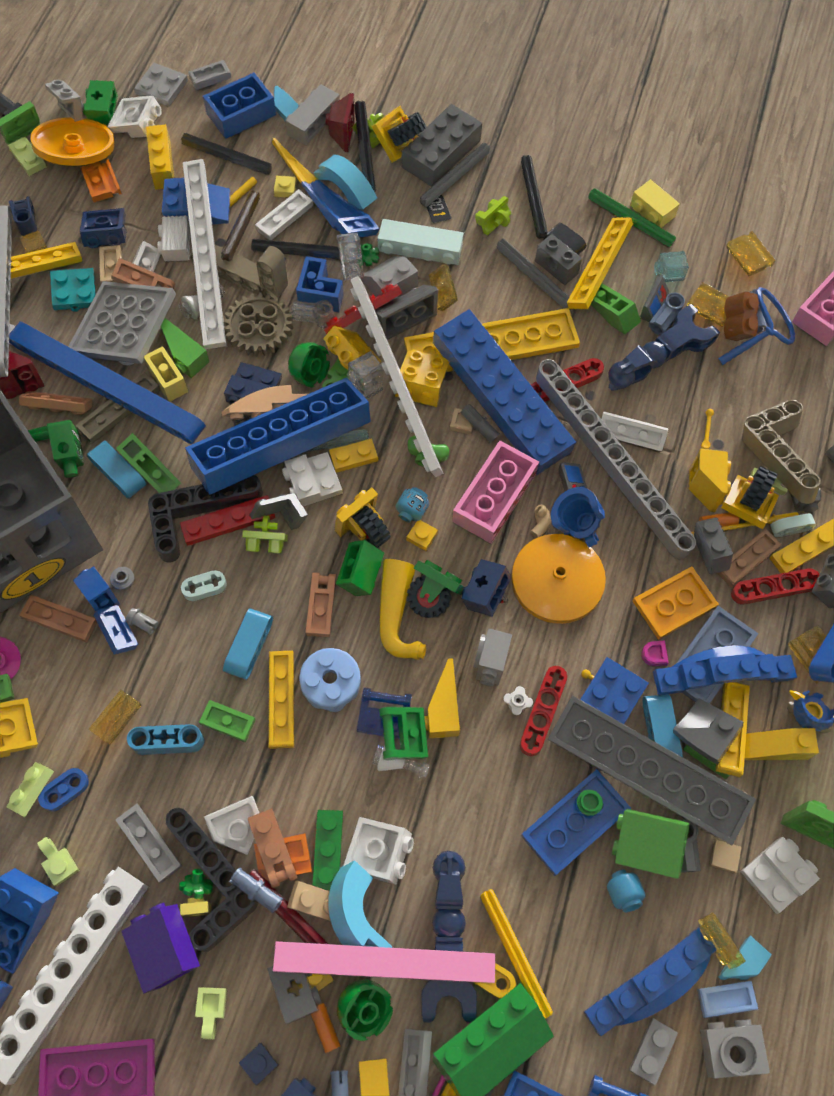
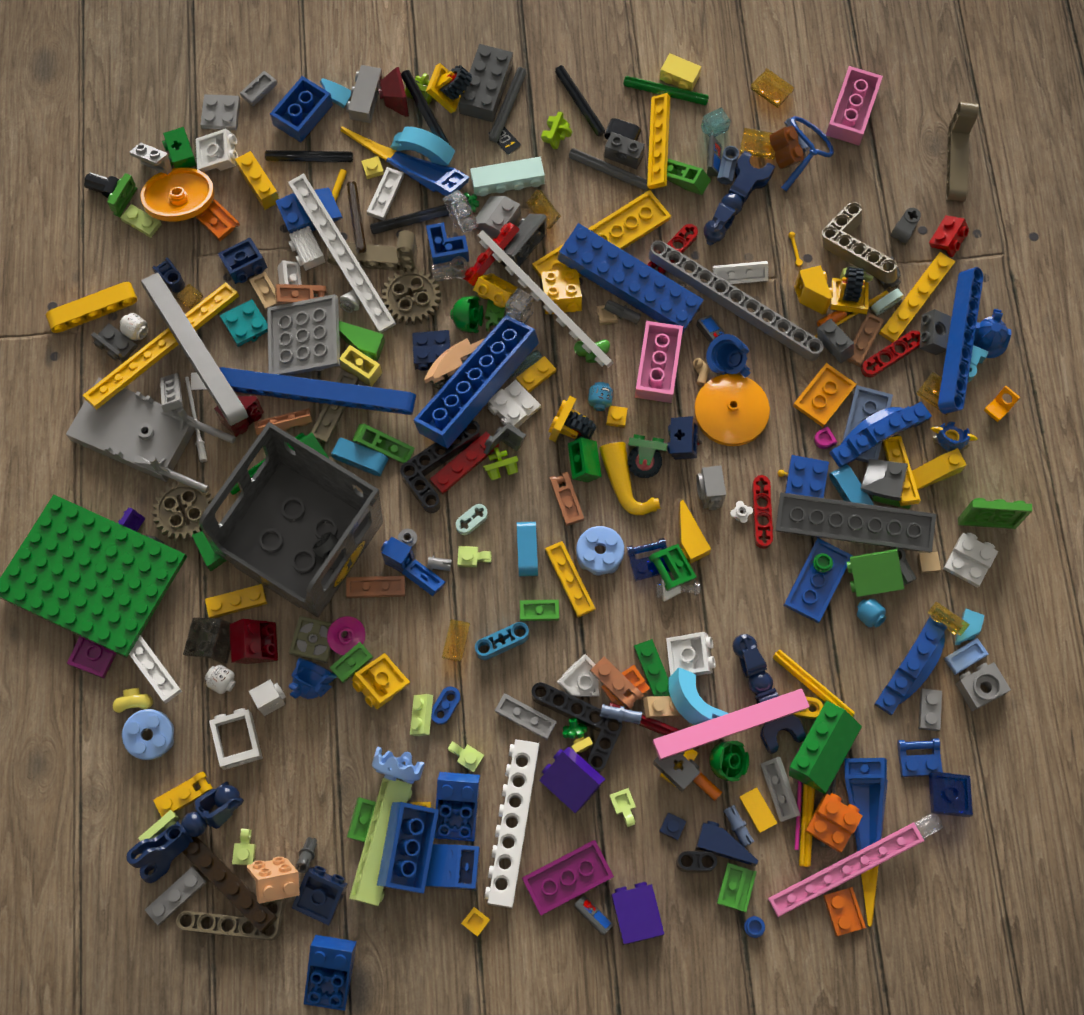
camera: 20 degrees left, 5 degrees up
none -> yellowish green plate [457,546,492,567]

